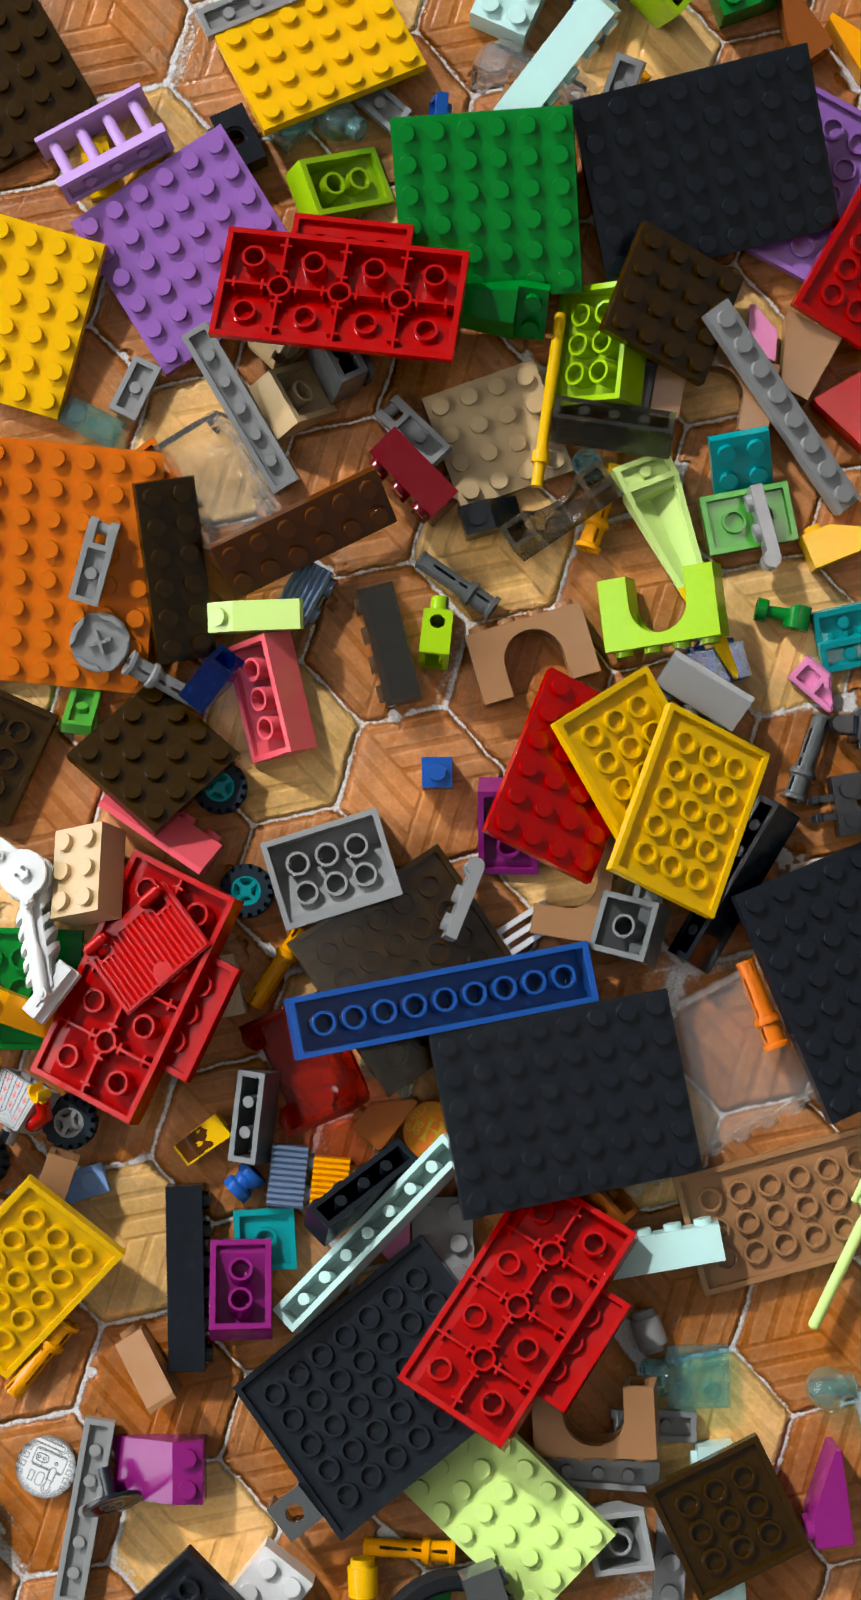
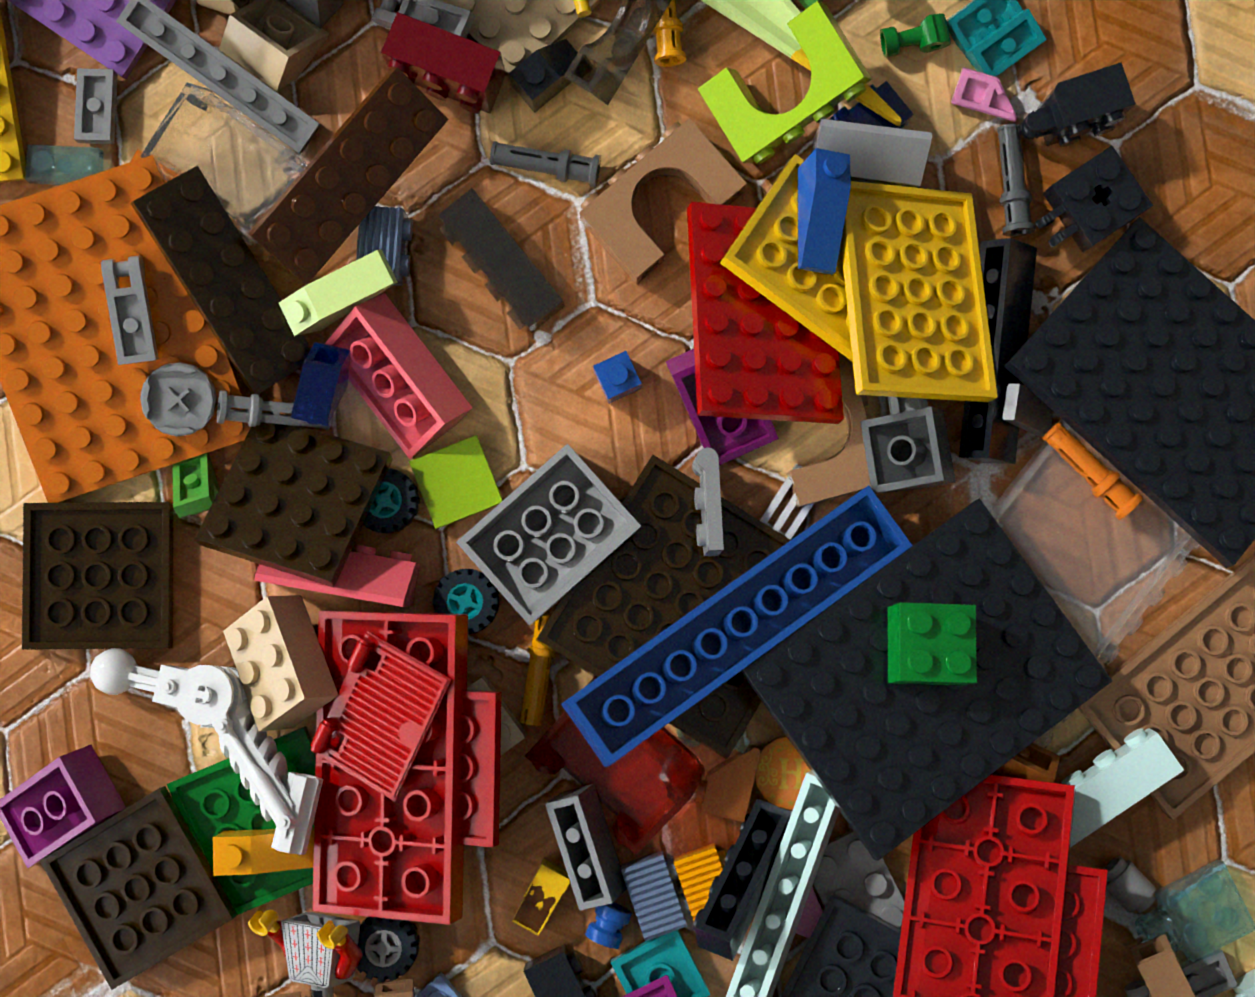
camera: 25 degrees left, 0 degrees up
lime torso [418,595,454,671] -> none
none -> lime tile [409,435,503,529]
none -> blue slope [798,148,851,275]
none -> green brick [888,602,977,685]
none -> flat silver tile [1002,384,1053,436]

